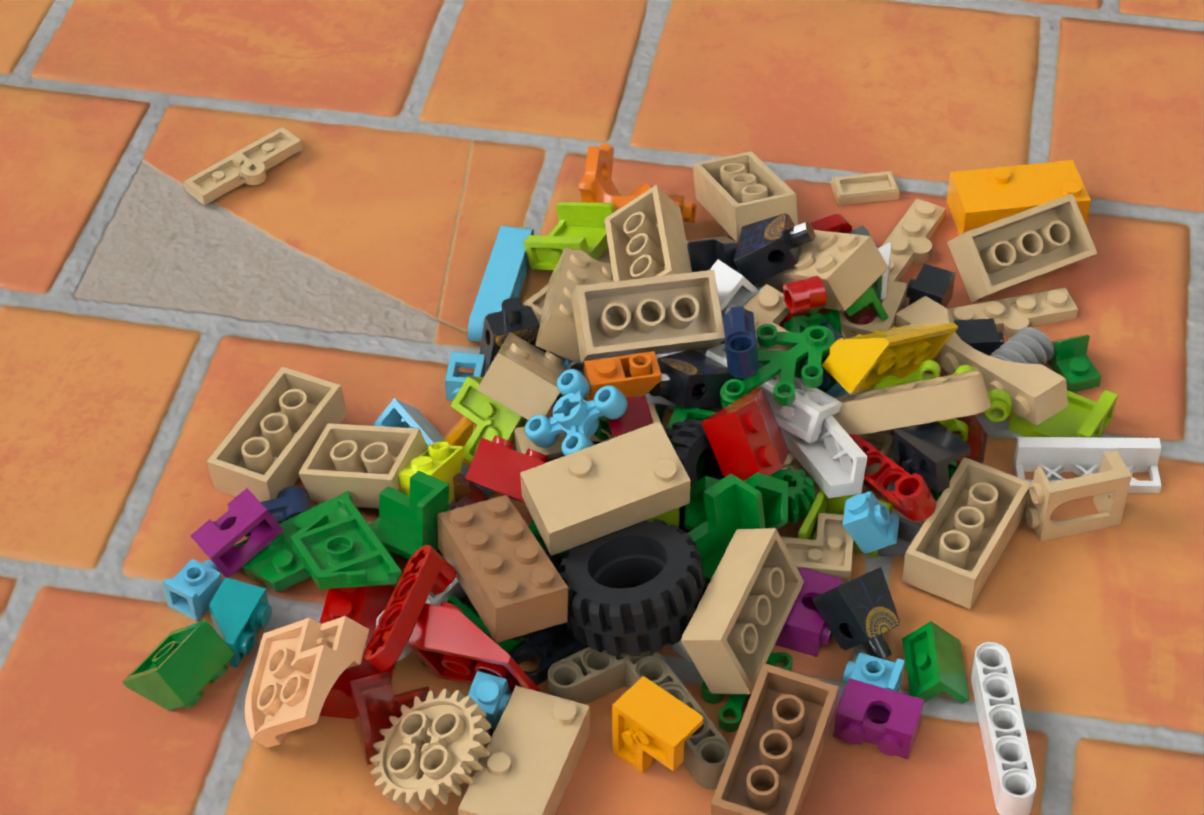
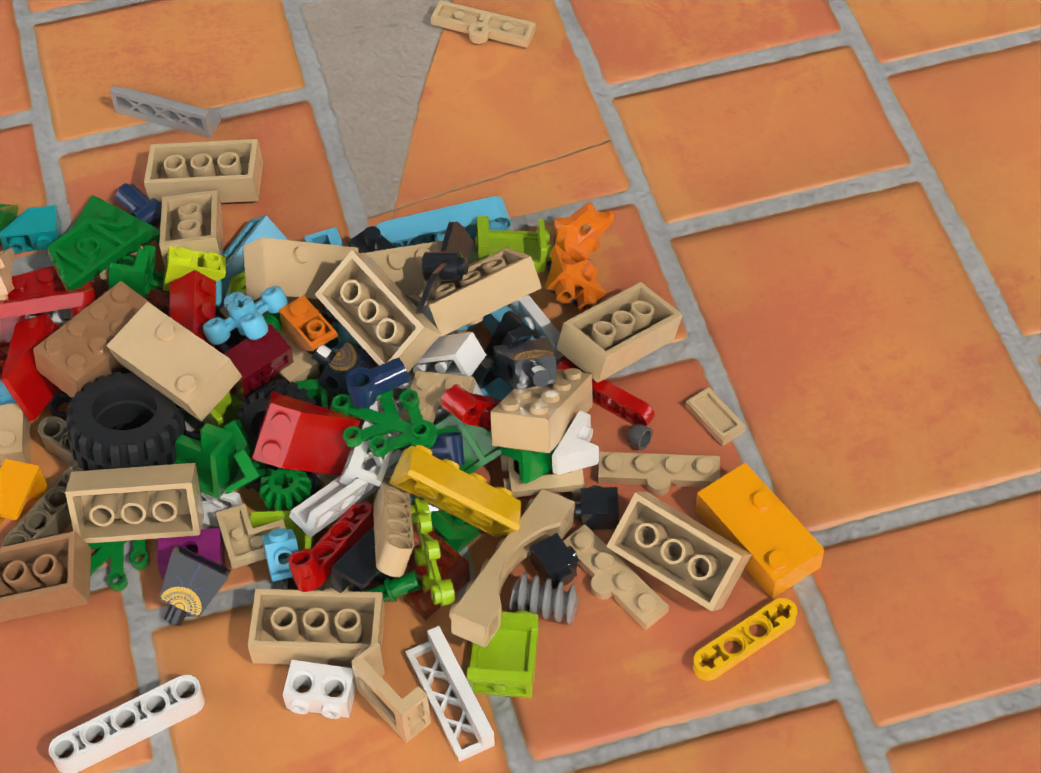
camera: 65 degrees right, 10 degrees up
medium azure brick [163,559,223,621] -> none
magenta brick [190,488,284,578] -> none
magenta brick [833,678,925,759] -> none
medium azure brick [843,653,905,709] -> none
green panel [902,621,970,703] -> none
green slope [1048,334,1101,393] -> none
none -> light grey fence [110,86,222,138]
none -> white brick [283,660,357,719]
none -> black piece [416,222,479,314]
none -> yellow beam [693,598,798,681]

